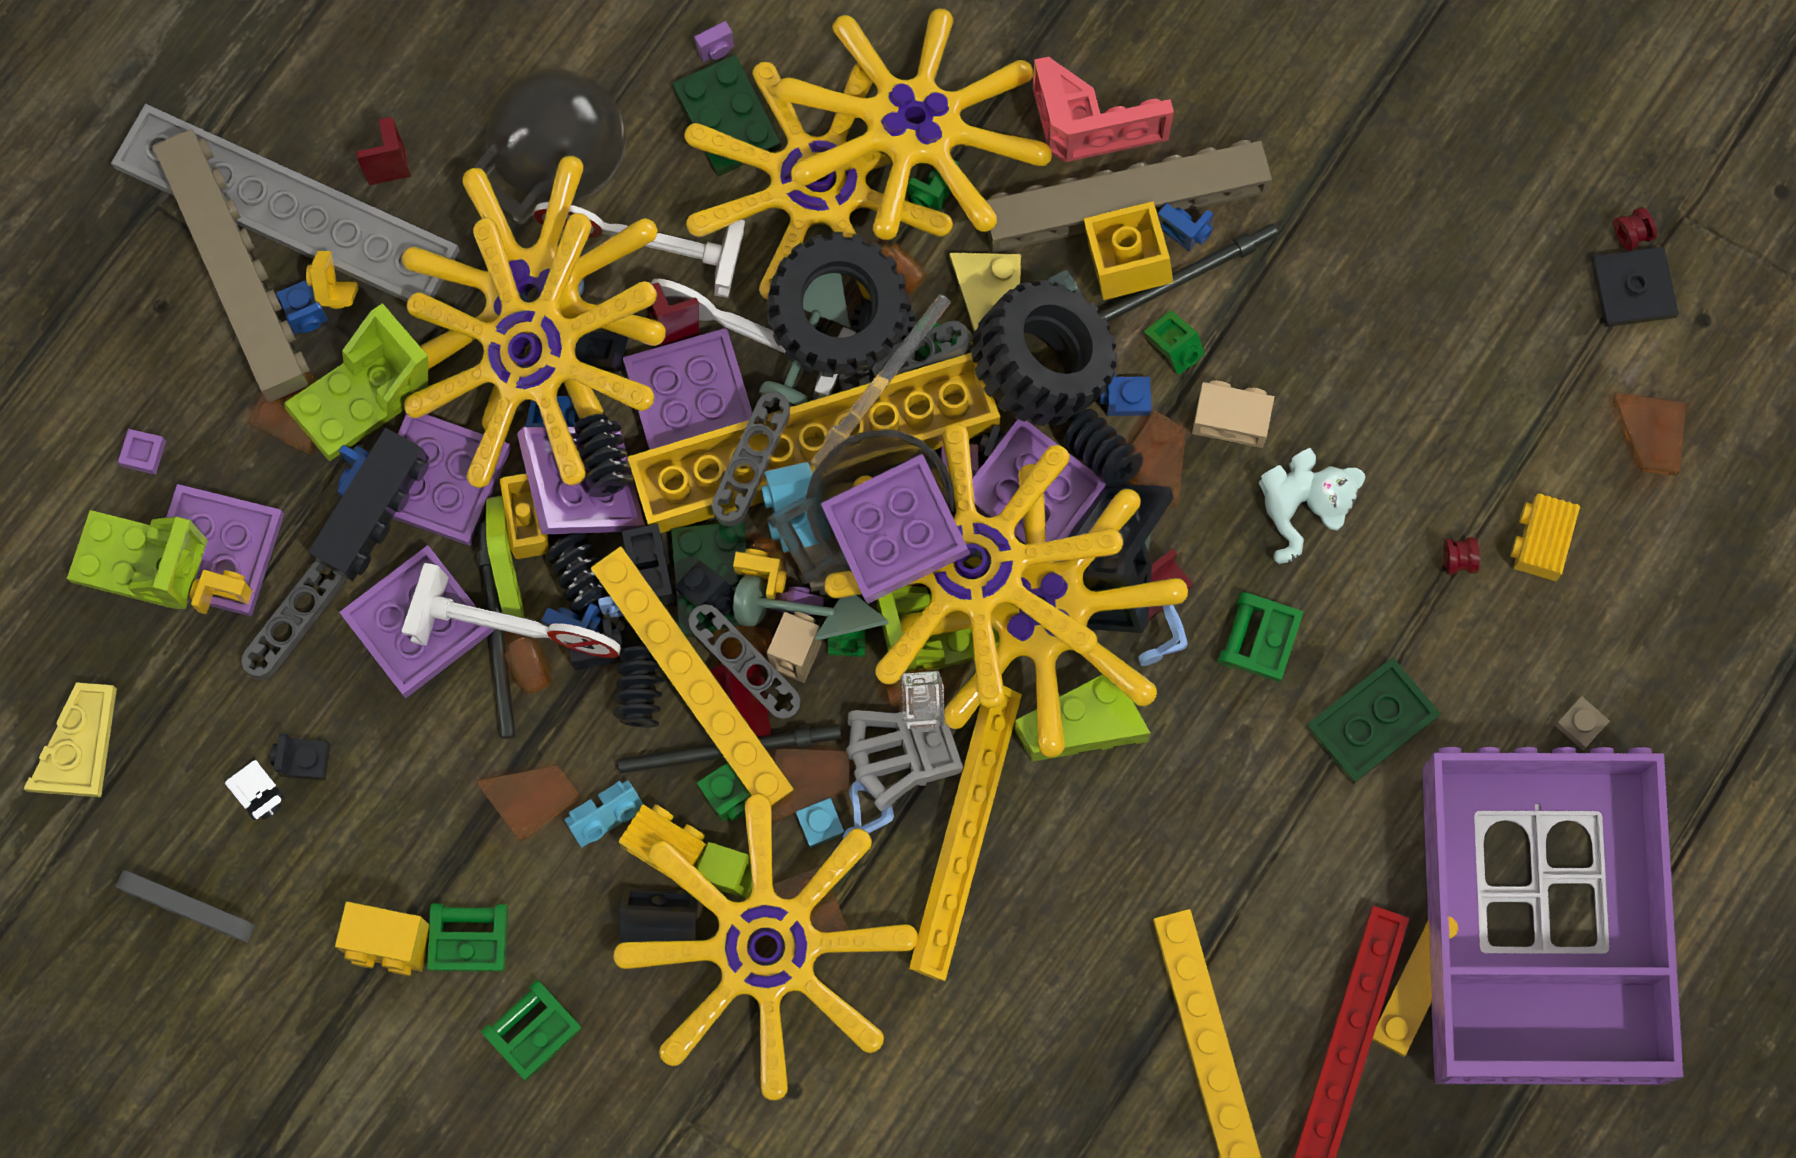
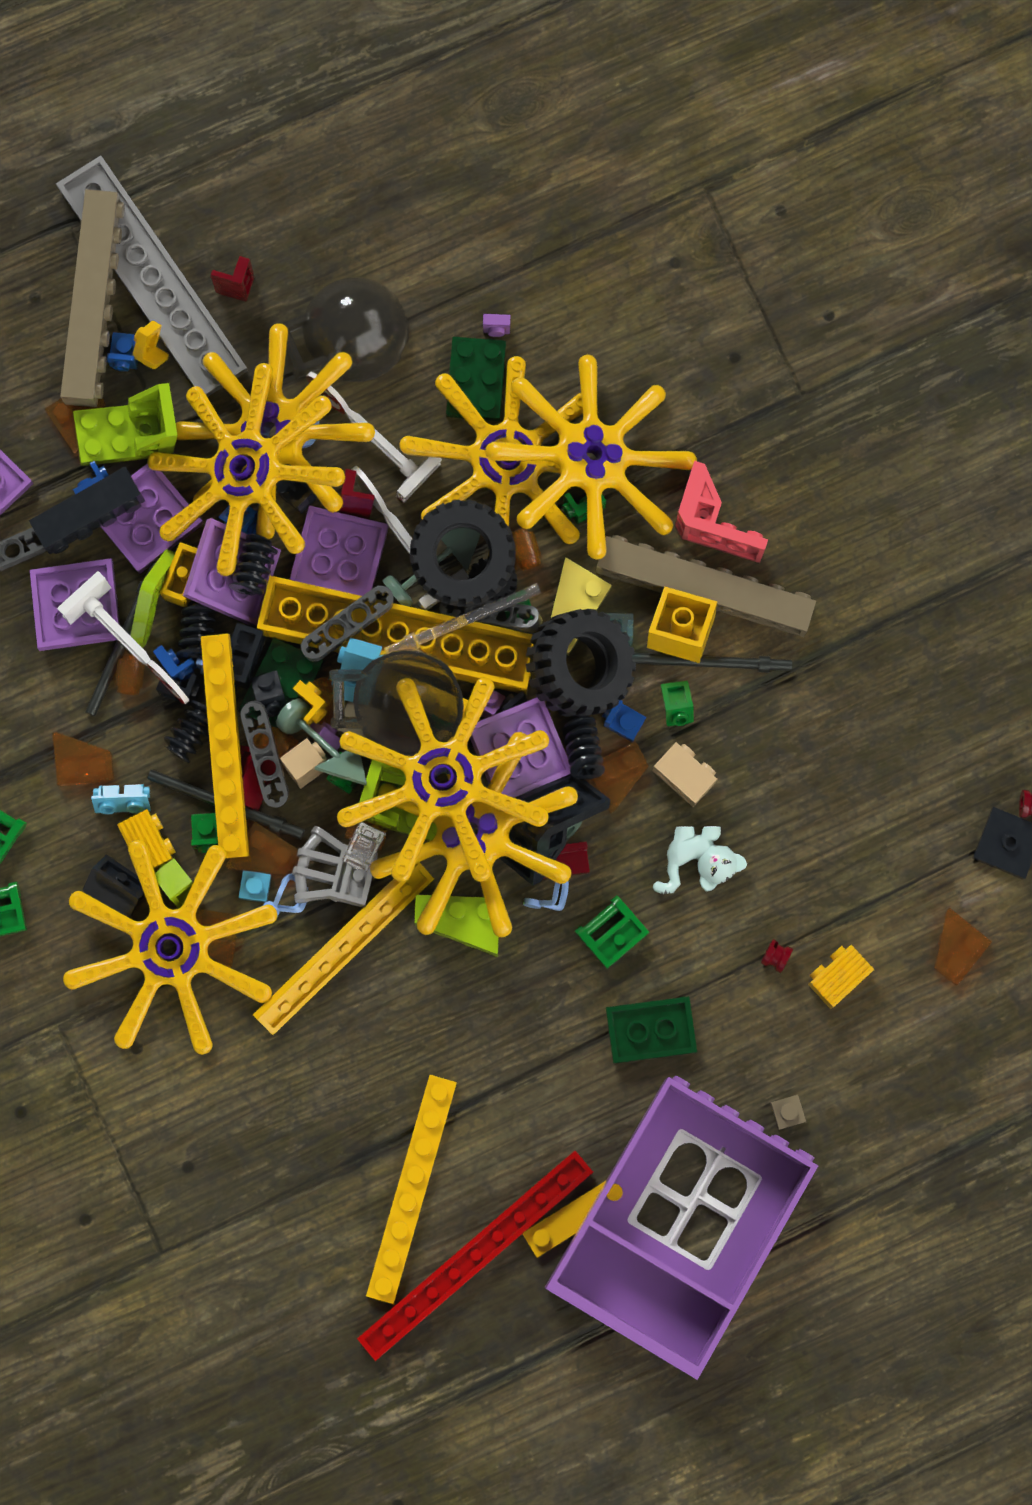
camera: 25 degrees right, 5 degrees up
medium lavender plate [821,454,970,603] -> none
blue bracket [1158,203,1214,251] -> none

